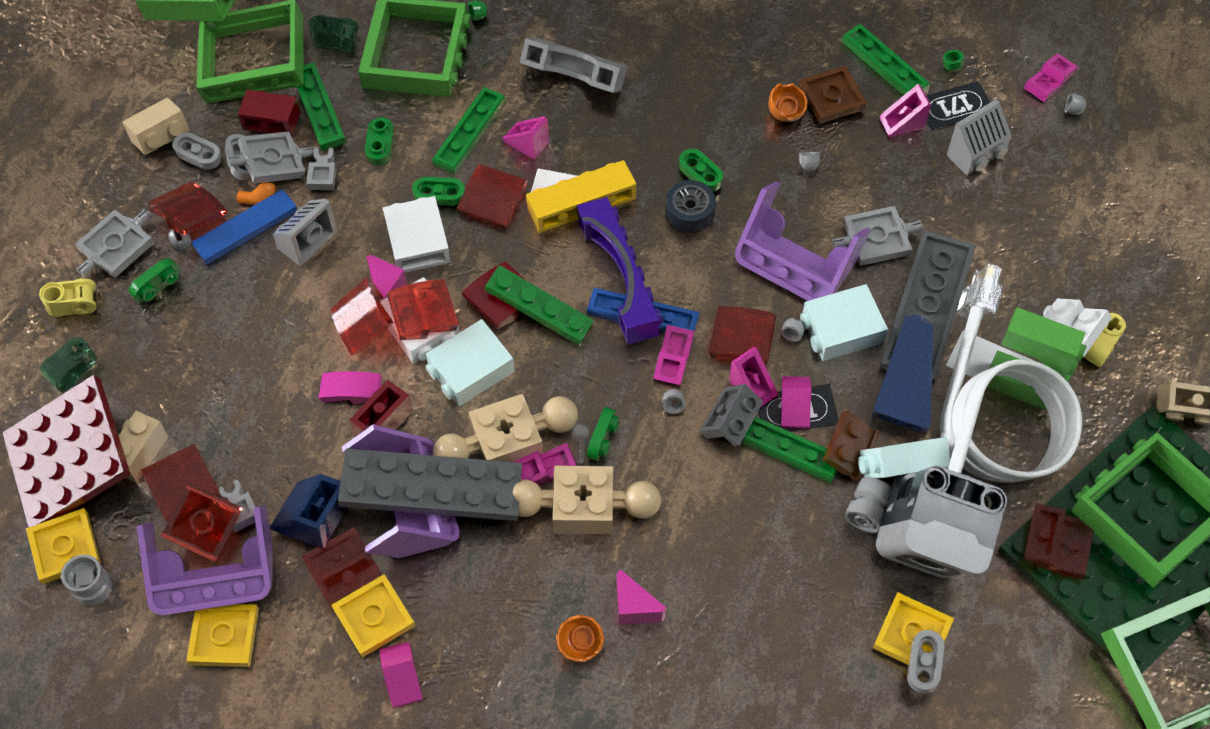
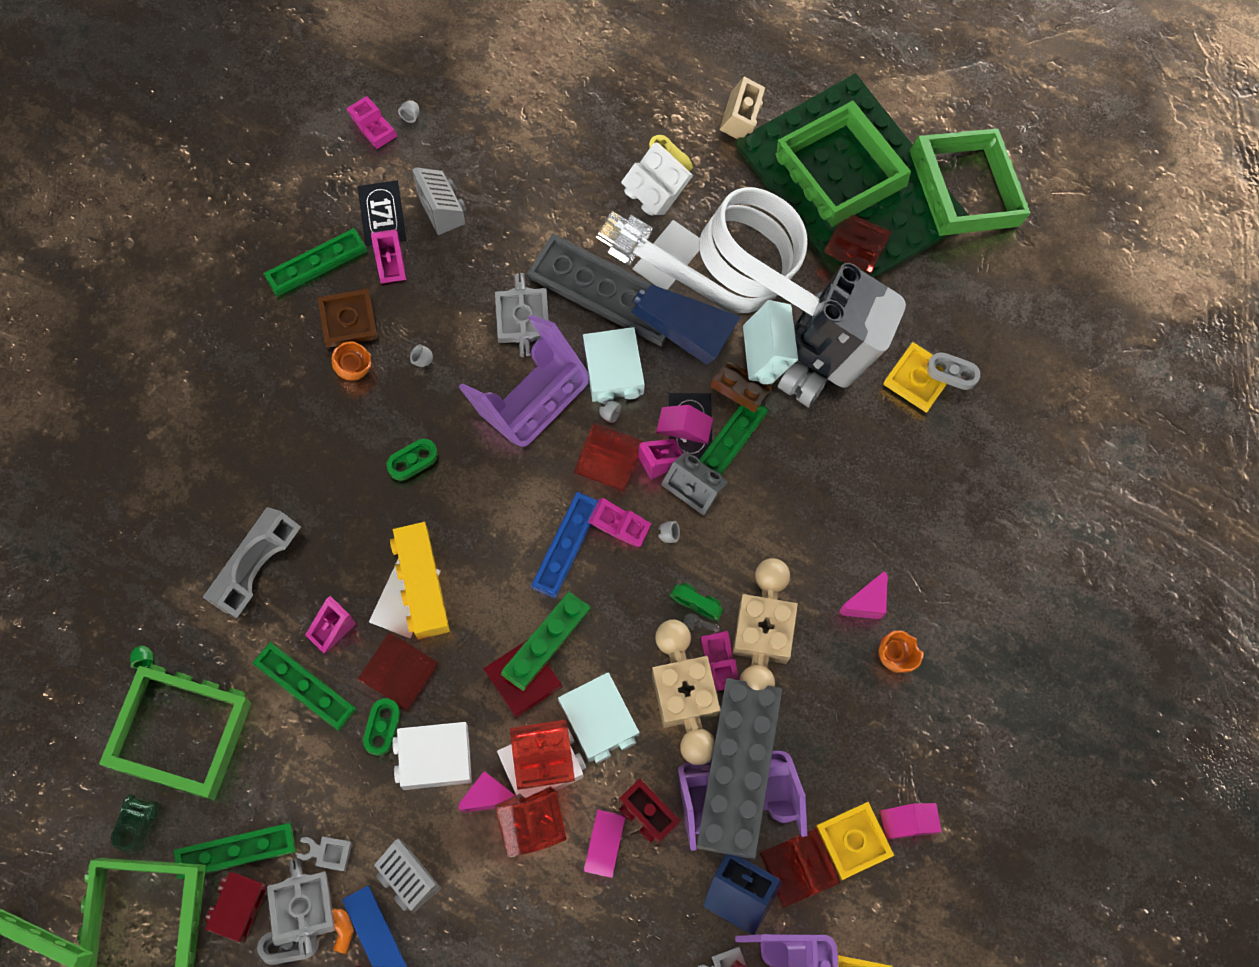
camera: 85 degrees left, 10 degrees up
green plate [365,117,395,165] -> none
dark purple arch [577,197,663,345] -> none
wheel [665,180,716,232] -> none
green hinge [943,50,964,72] -> none
bright green arch [987,307,1087,410] -> none

